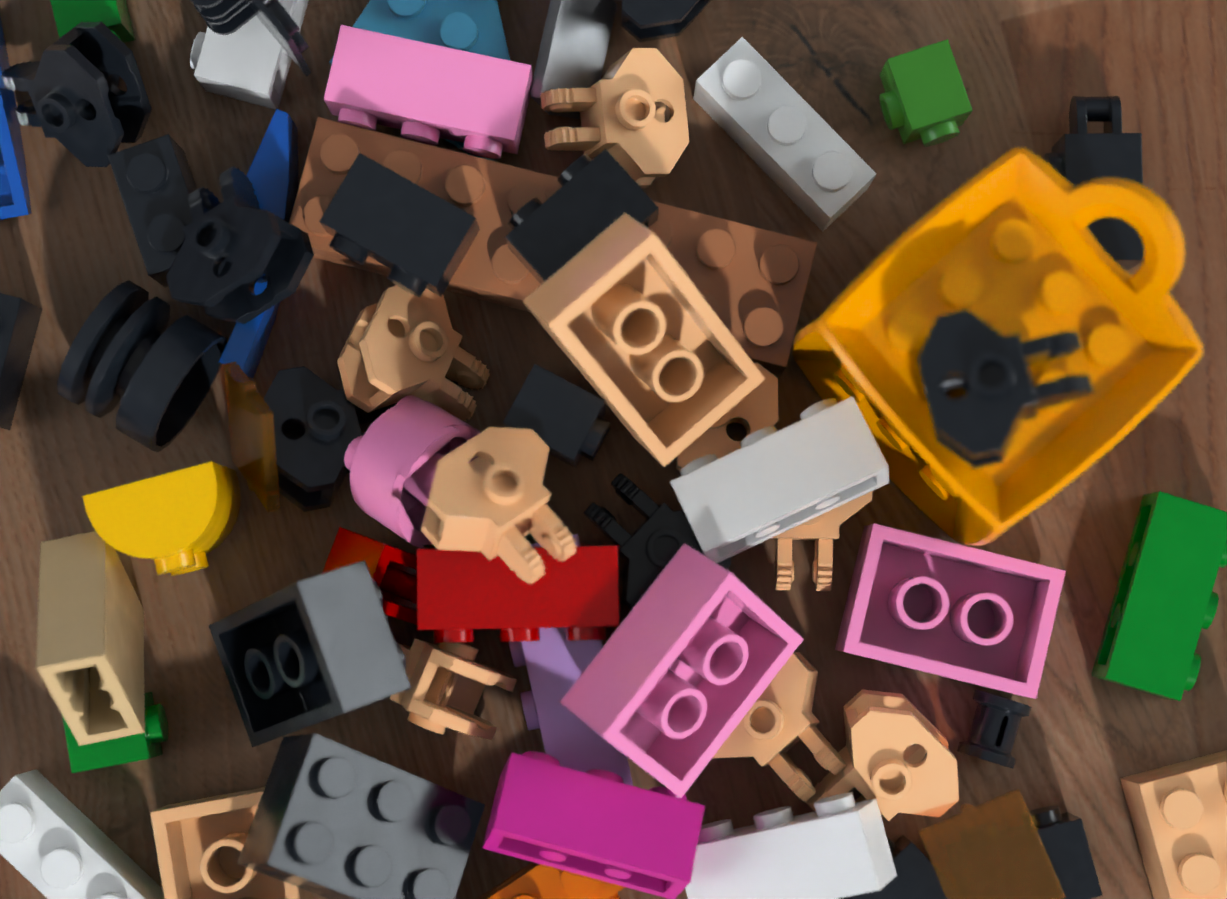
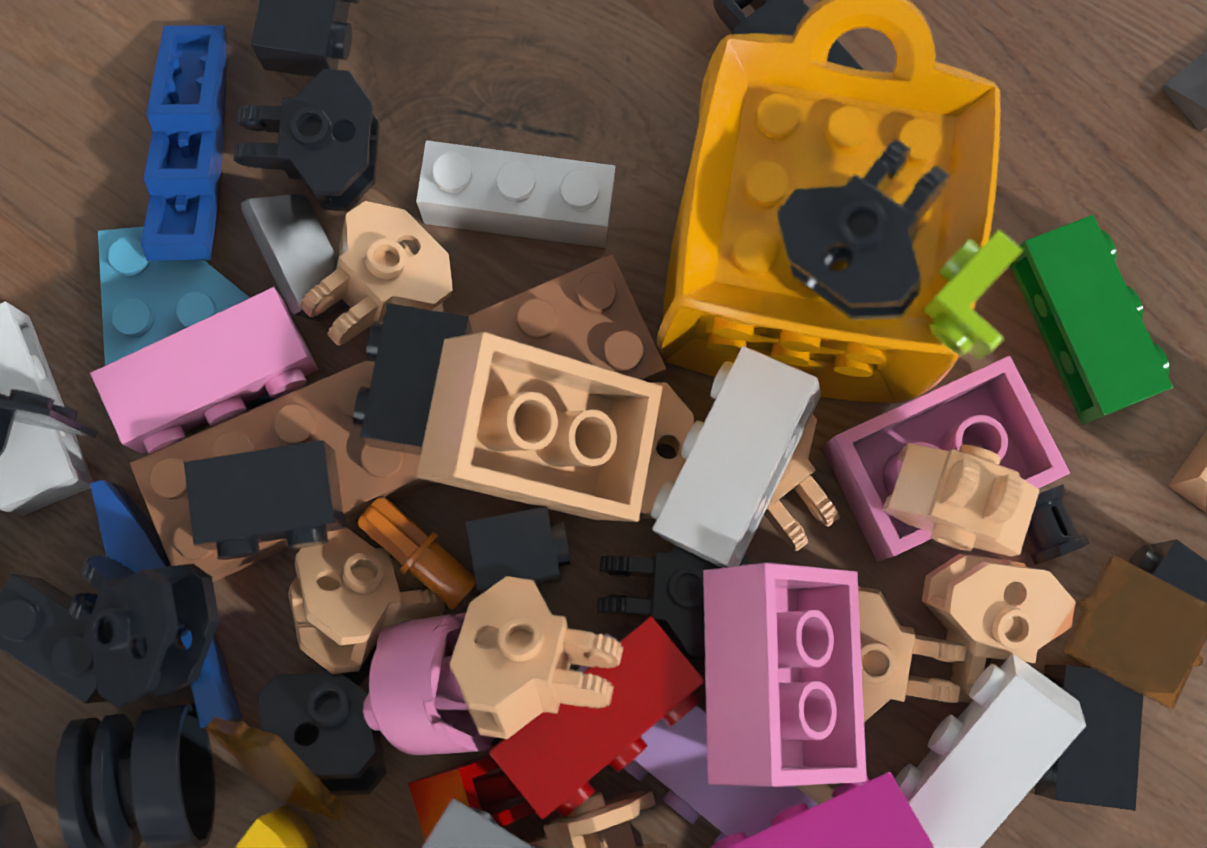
camera: 45 degrees left, 5 degrees down
bright green brick [879,39,973,147] -> none
none -> orange axle [358,497,476,610]
none -> light nougat hinge [882,443,1040,557]
none -> lime bracket [923,229,1023,360]

